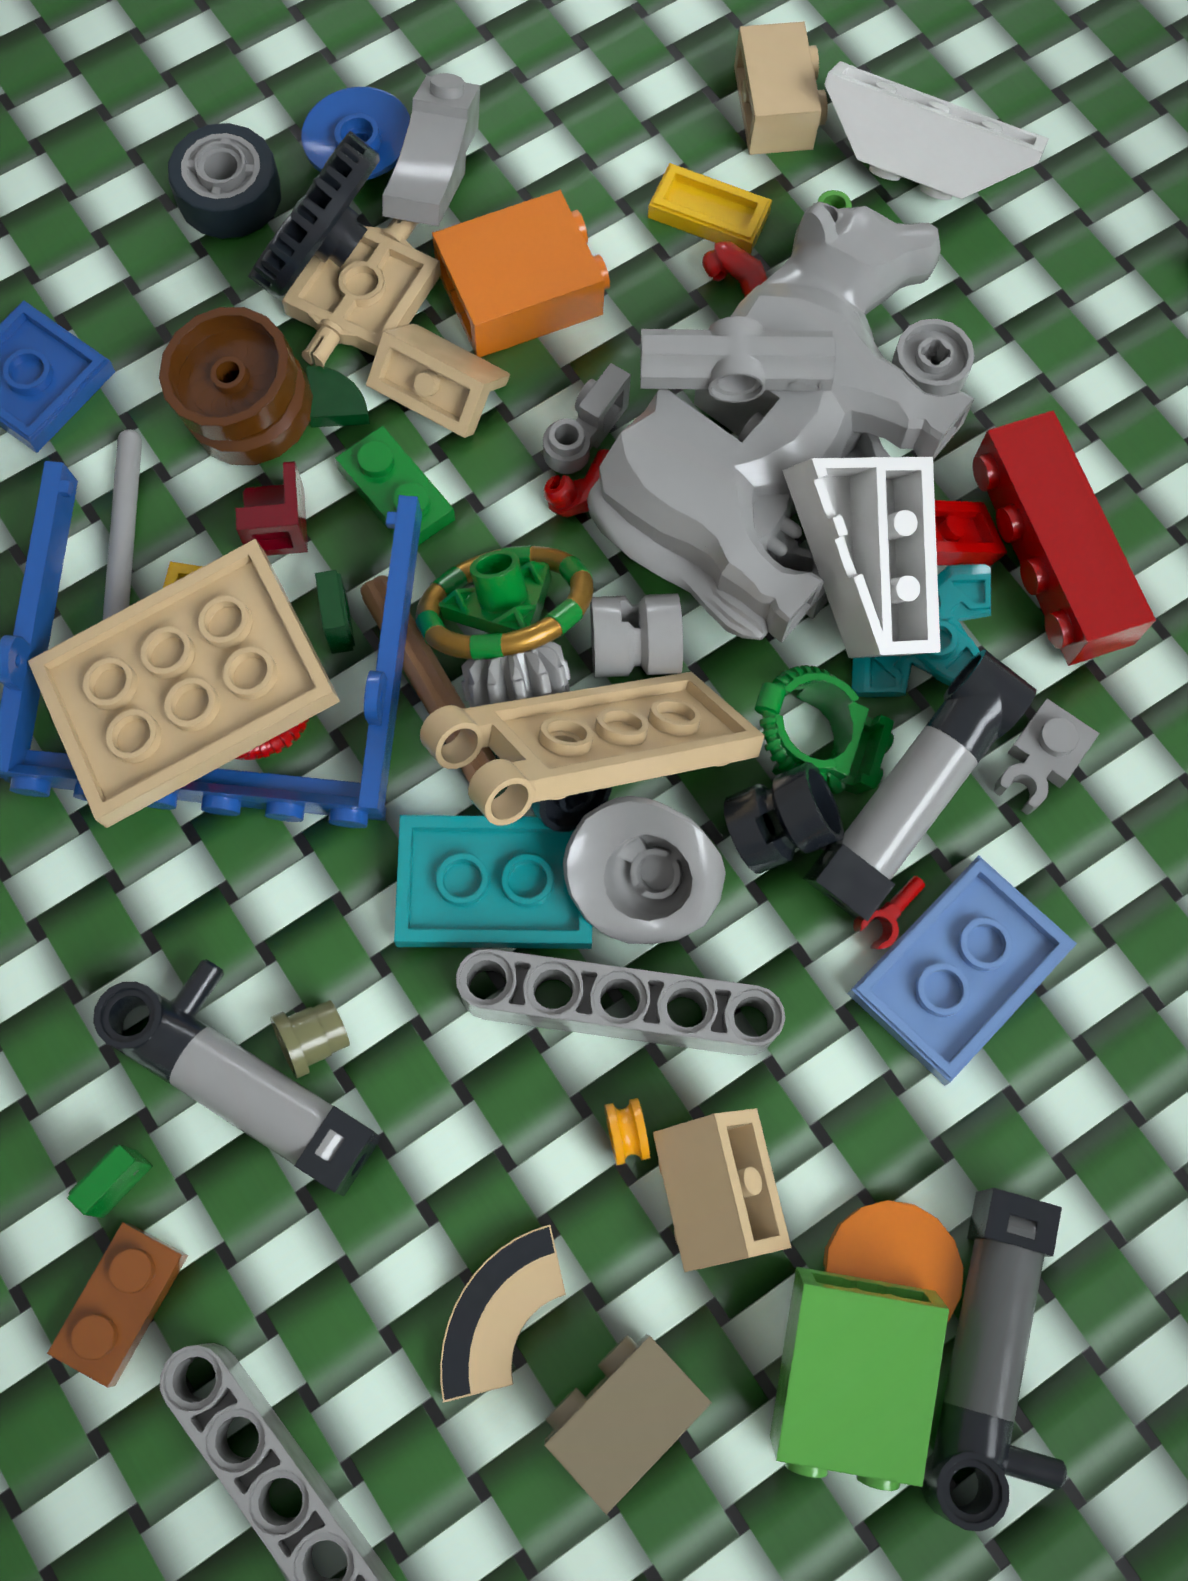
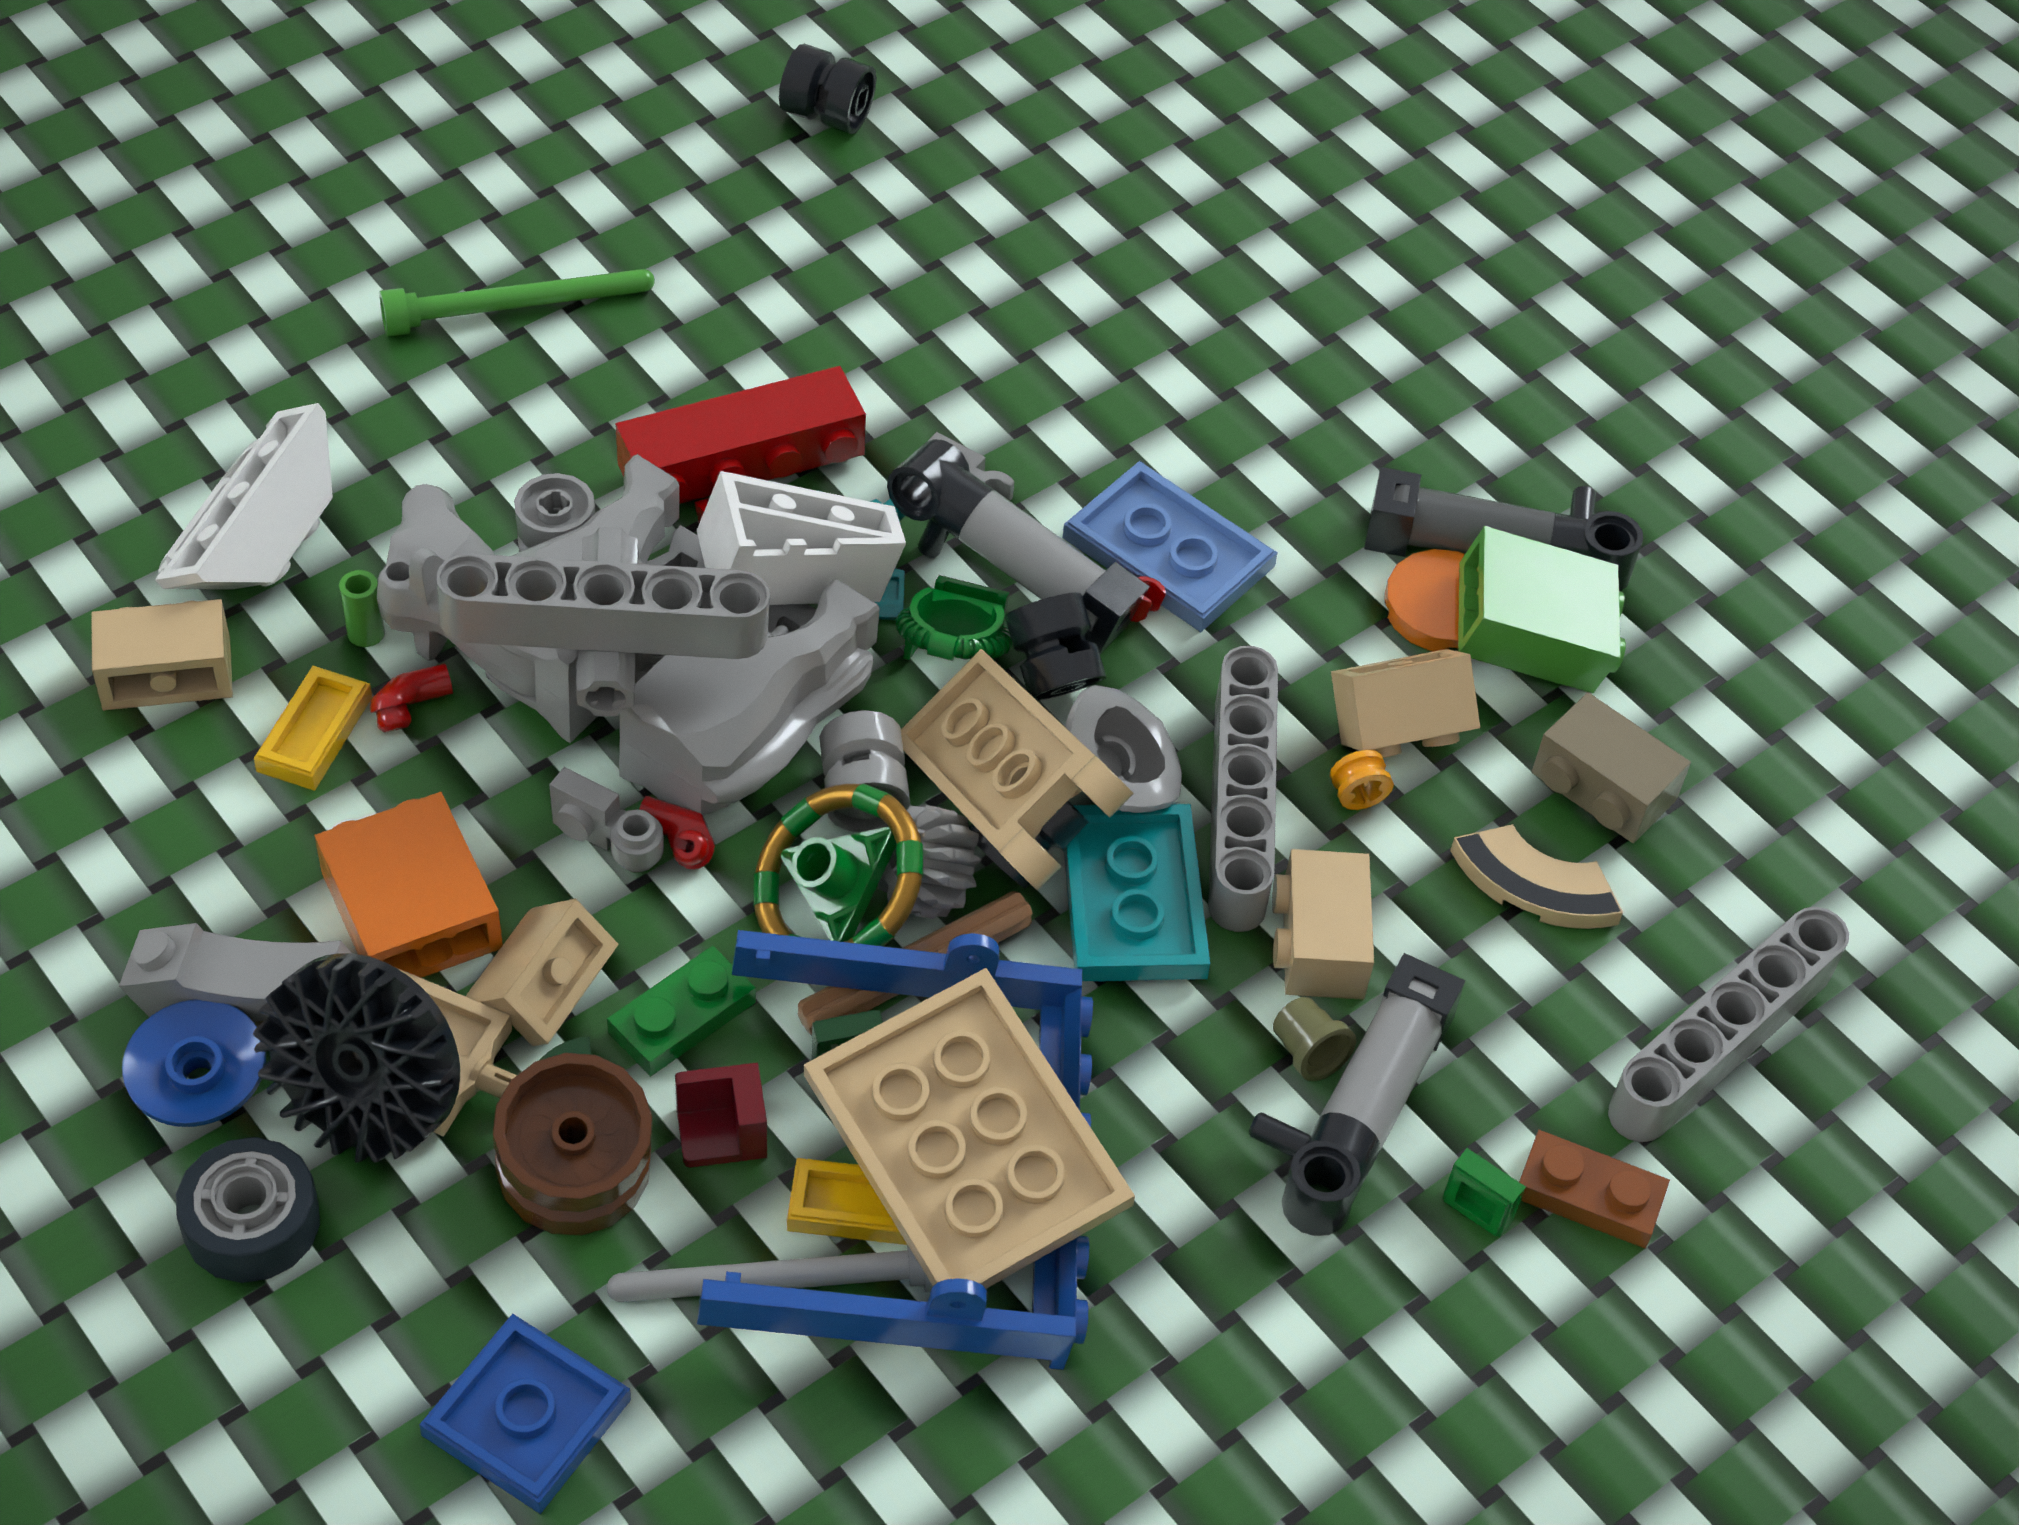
camera: 95 degrees left, 20 degrees down
none -> light grey beam [436,553,770,659]
none -> tan brick [1272,849,1374,1000]

